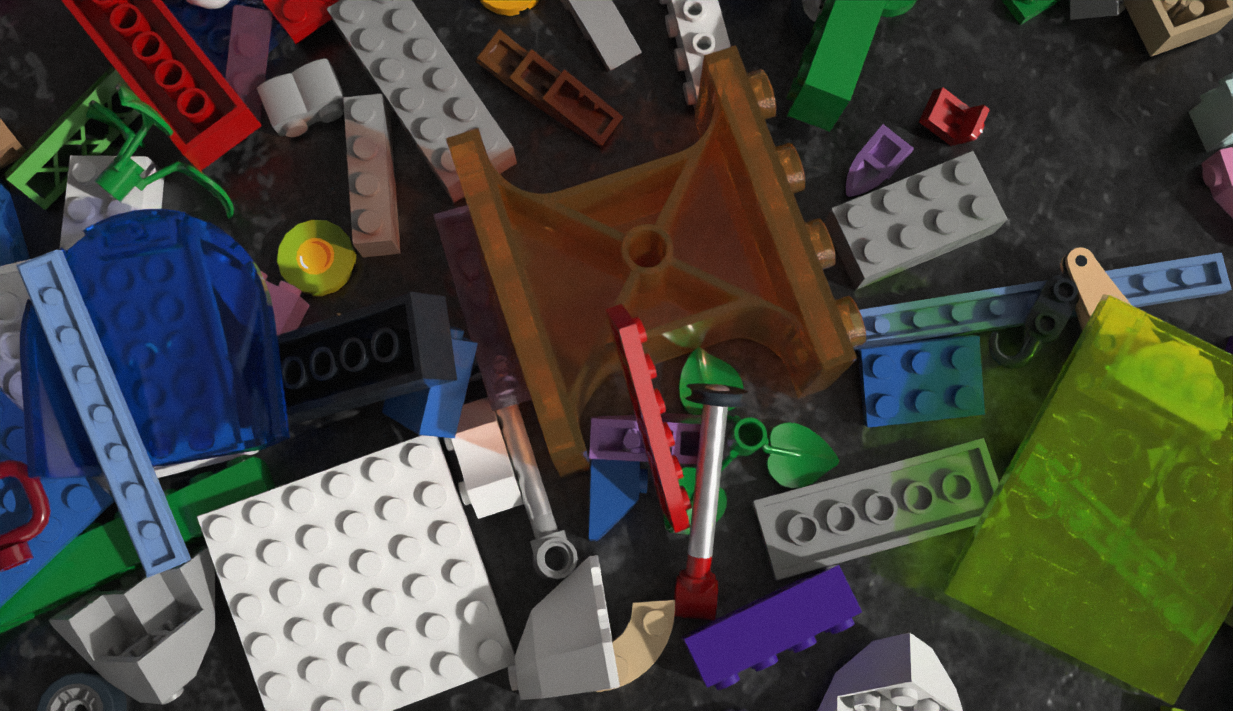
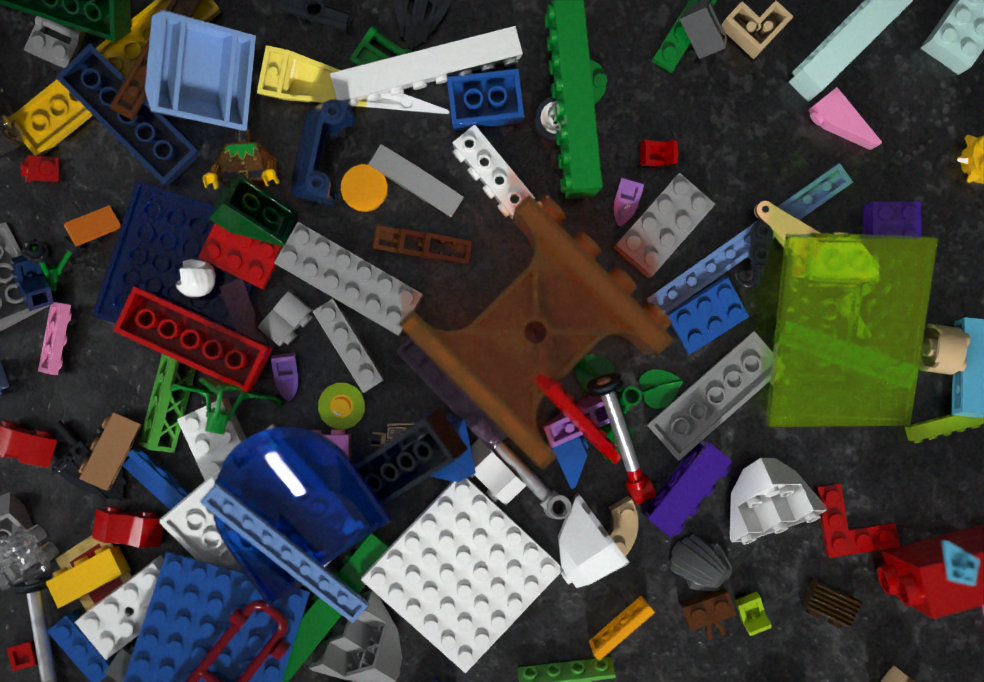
camera: 30 degrees left, 10 degrees up
none -> medium lavender plate [271,353,299,401]

